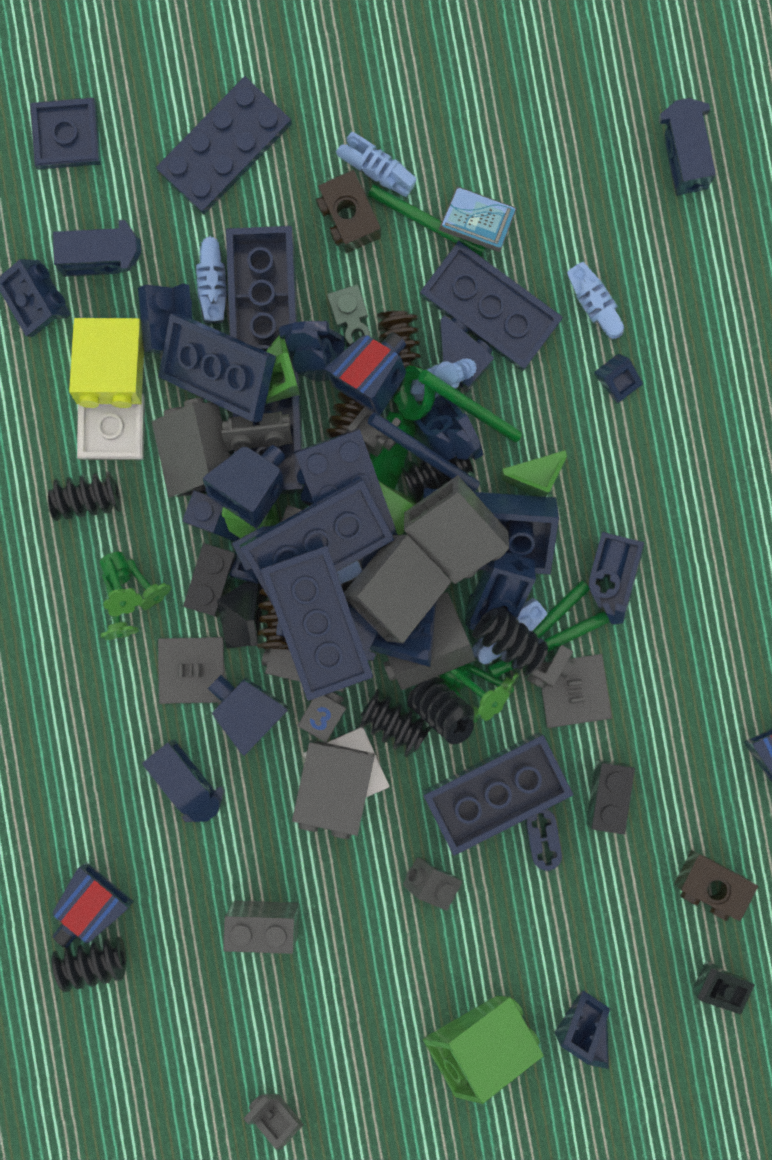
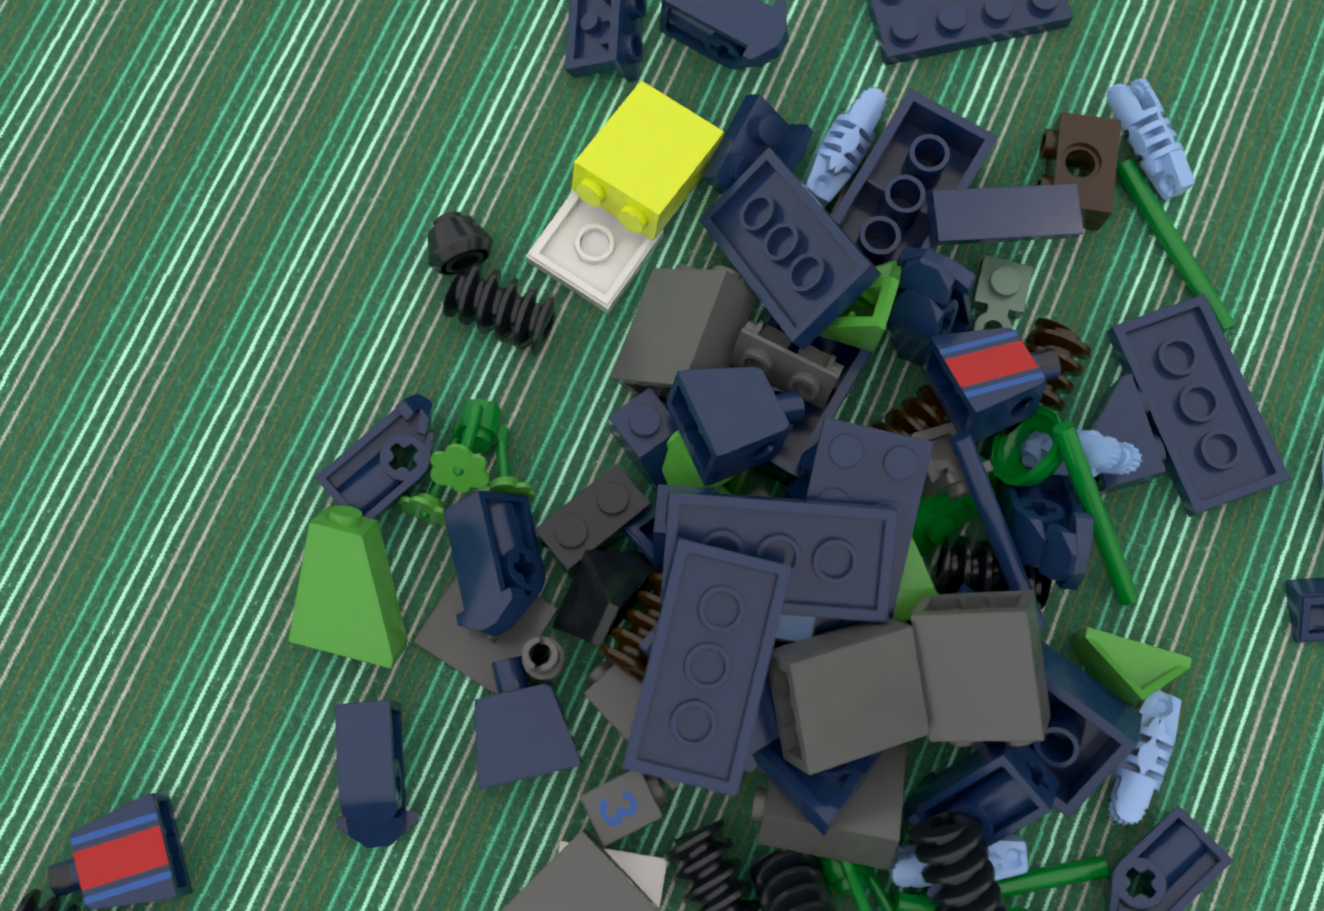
camera: 30 degrees right, 10 degrees down
piece [439,186,517,252] -> none
none -> bright green slope [288,505,408,669]
none -> dark blue piece [315,393,435,520]
none -> black cone [427,211,493,275]
none -> dark blue piece [443,491,545,636]
none -> dark grey pin [522,637,565,681]
none -> dark blue tile [926,184,1084,246]
none -> light blue hinge [1106,690,1182,826]

